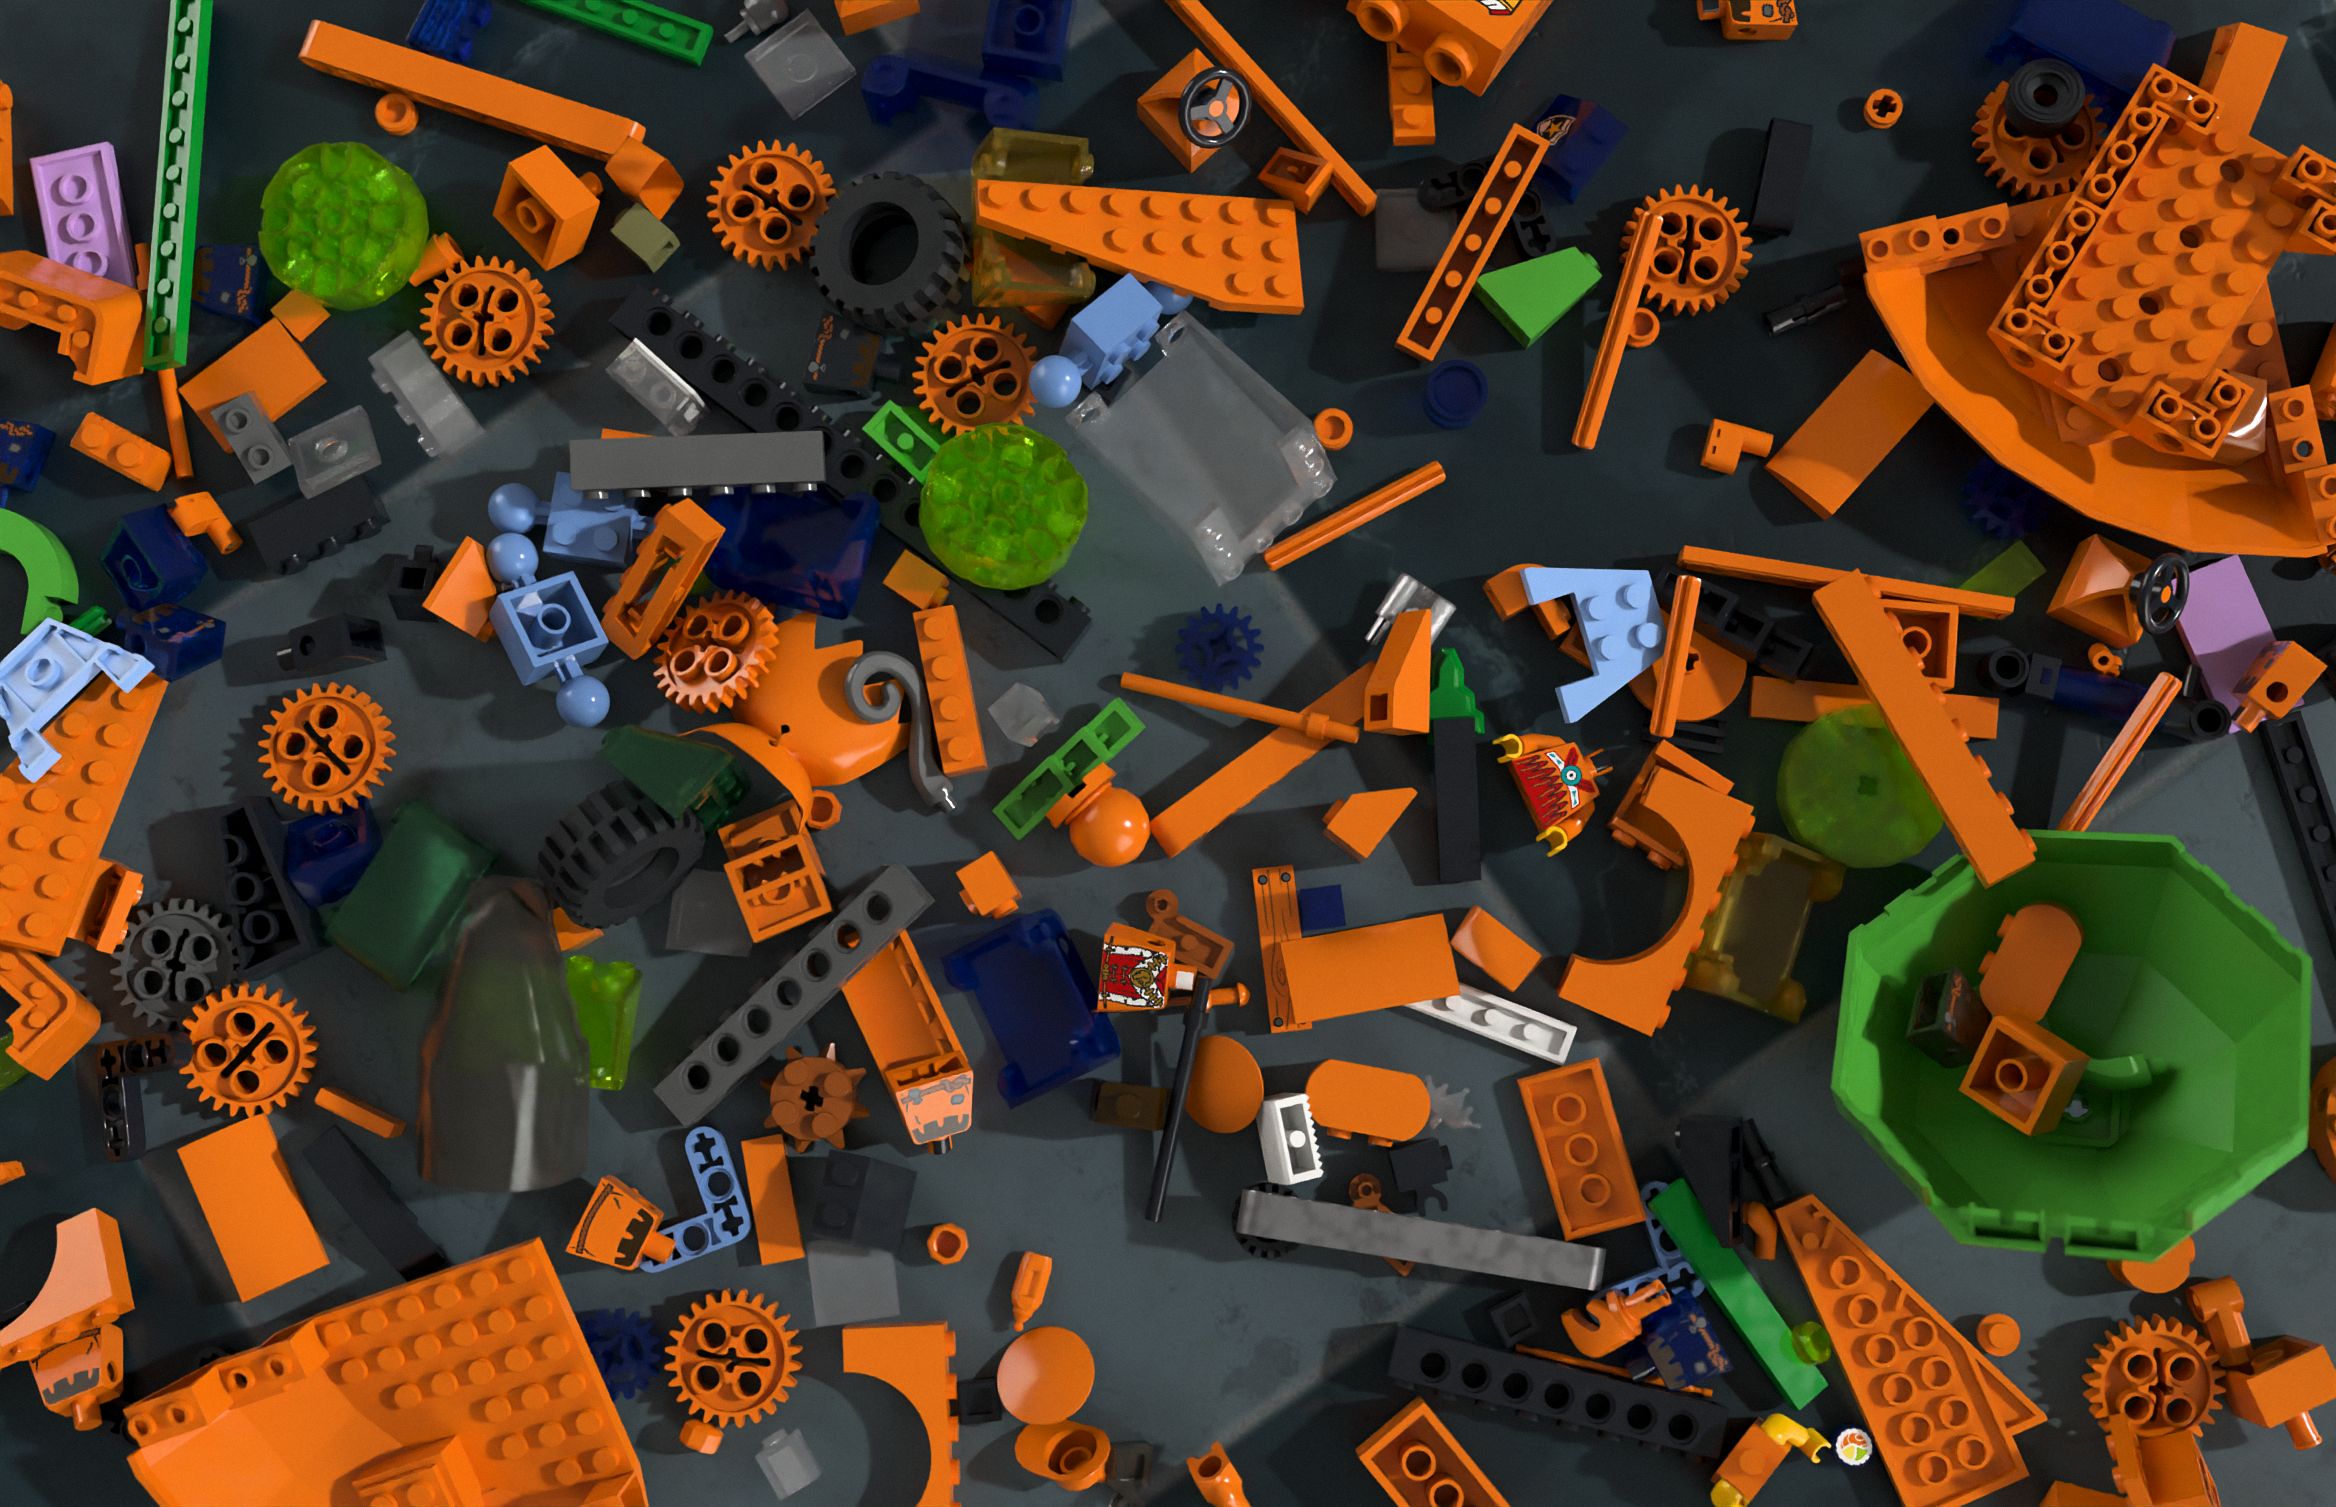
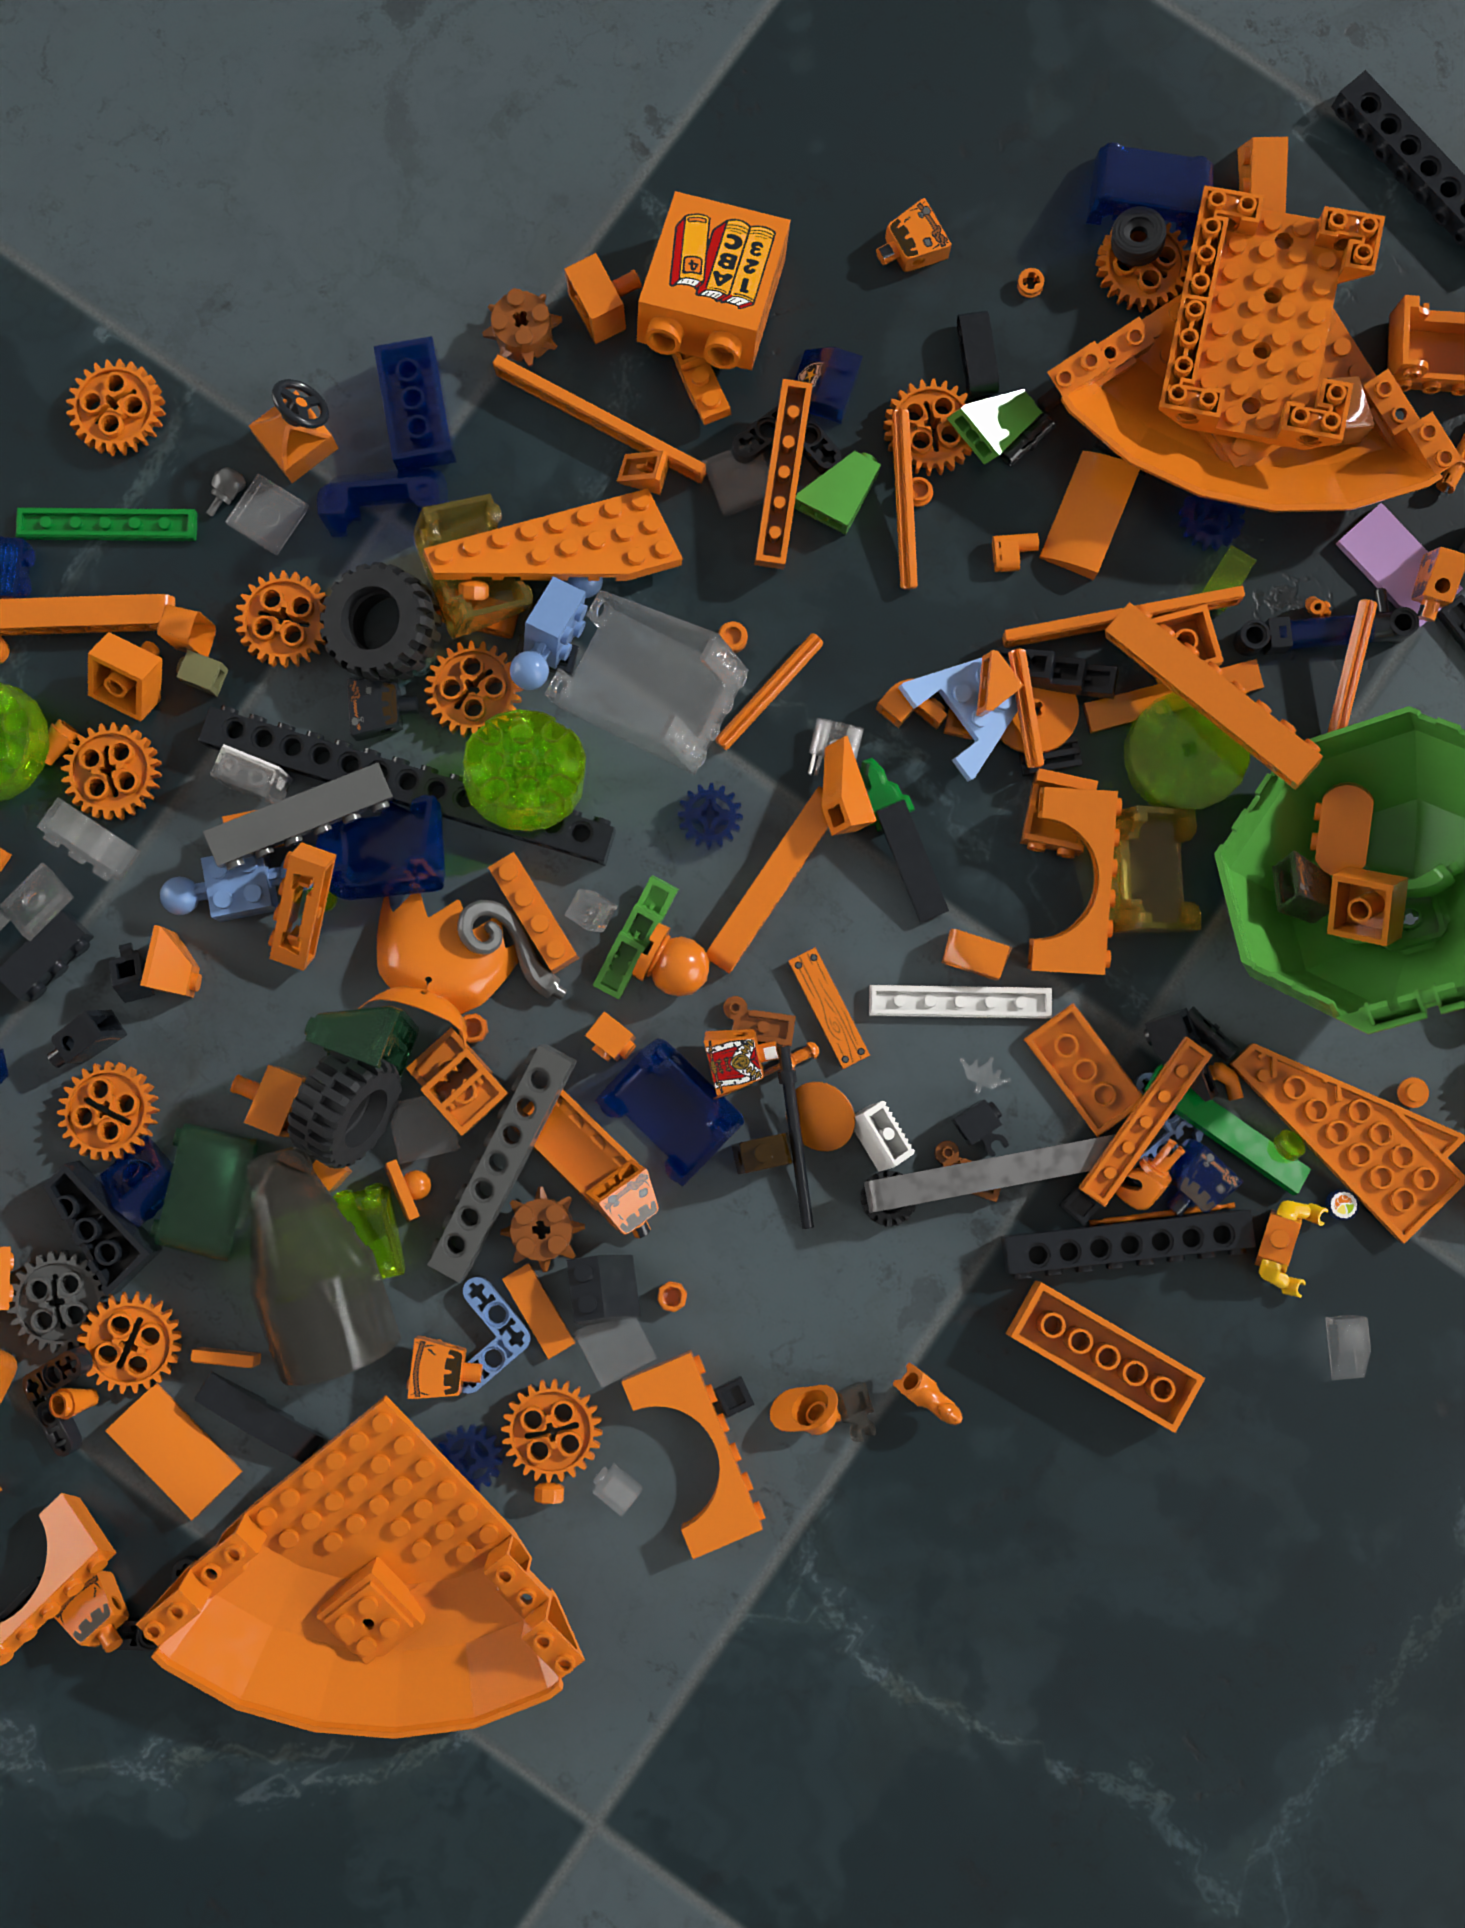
camera: 25 degrees left, 0 degrees up
medium blue brick [485,533,610,728] -> none
orange gear [653,589,779,715] -> none
bright green slope [862,400,952,485] -> none
orange brick [882,549,950,611] -> none
orange shield [997,1326,1095,1426] -> none
orange piece [1011,1251,1052,1332] -> none
orange bar [1121,672,1360,744] -> none
piece [1137,47,1251,173] -> none
orange slope [1280,913,1461,1024] -> none
clear blue brick [1297,884,1346,933] -> none
orange brick [1304,1059,1430,1147] -> none
orange slope [1322,787,1418,863] -> none
clear blue piece [1423,360,1488,430] -> none
torso [1492,733,1612,857] -> none
orange piece [2046,534,2190,650] -> none
none -> orange cone [49,1388,99,1420]
none -> orange brick [230,1064,307,1137]
none -> orange tile [384,1159,431,1222]
none -> orange tile [458,579,489,600]
none -> bright green slope [947,389,1042,465]
none -> orange slope [976,650,1024,717]
none -> orange tile [1078,1037,1212,1207]

